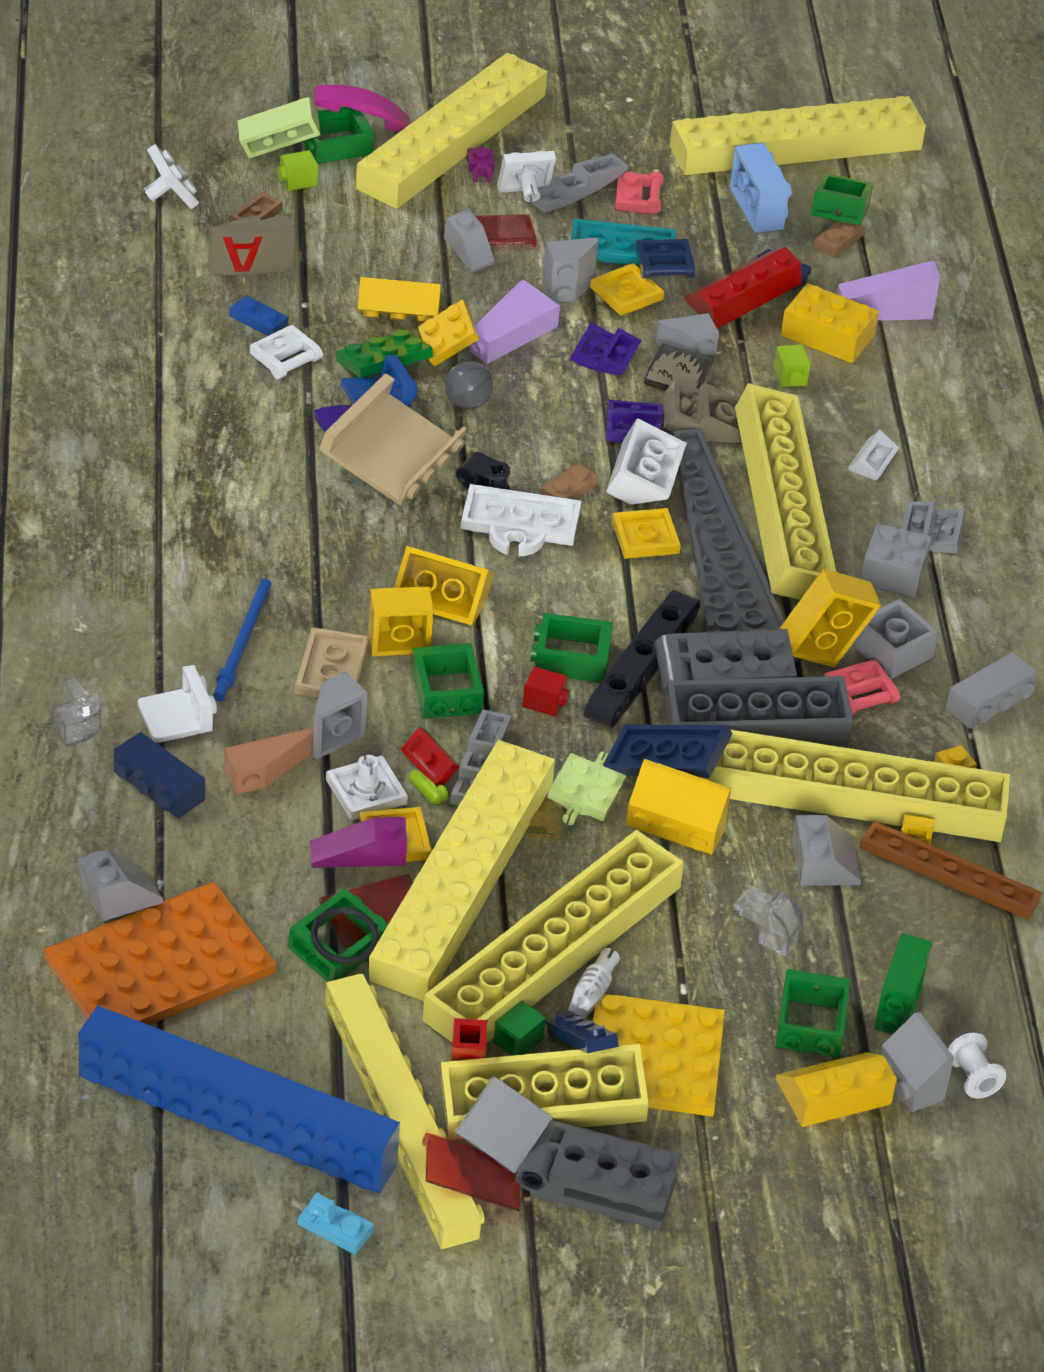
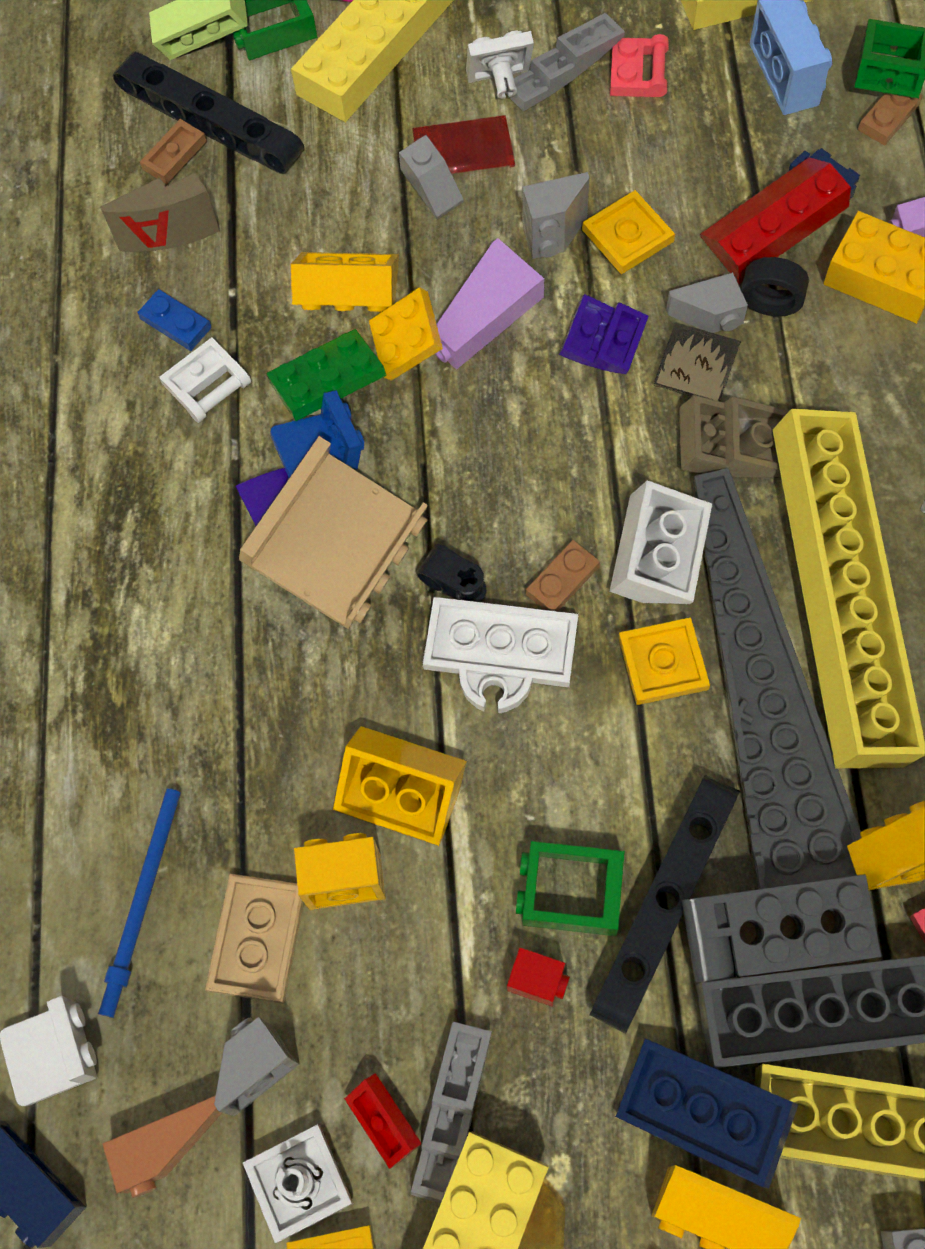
camera: 10 degrees right, 25 degrees up
white plate [143,144,199,209] -> none
lime brick [277,150,318,191] -> none
lime arm [408,770,449,805] -> none
green window [411,643,484,719] -> none
dark grey piece [444,361,493,409] -> none
magenta plate [467,147,495,183] -> none
yellowish green plate [547,751,626,825] -> none
teal plate [571,218,677,266] -> none
dark purple slope [606,399,663,443] -> none
dark blue plate [635,239,695,279] -> none
lime brick [773,344,811,388] -> none
none -> black beam [113,51,304,174]
none -> black tyre [741,257,809,317]

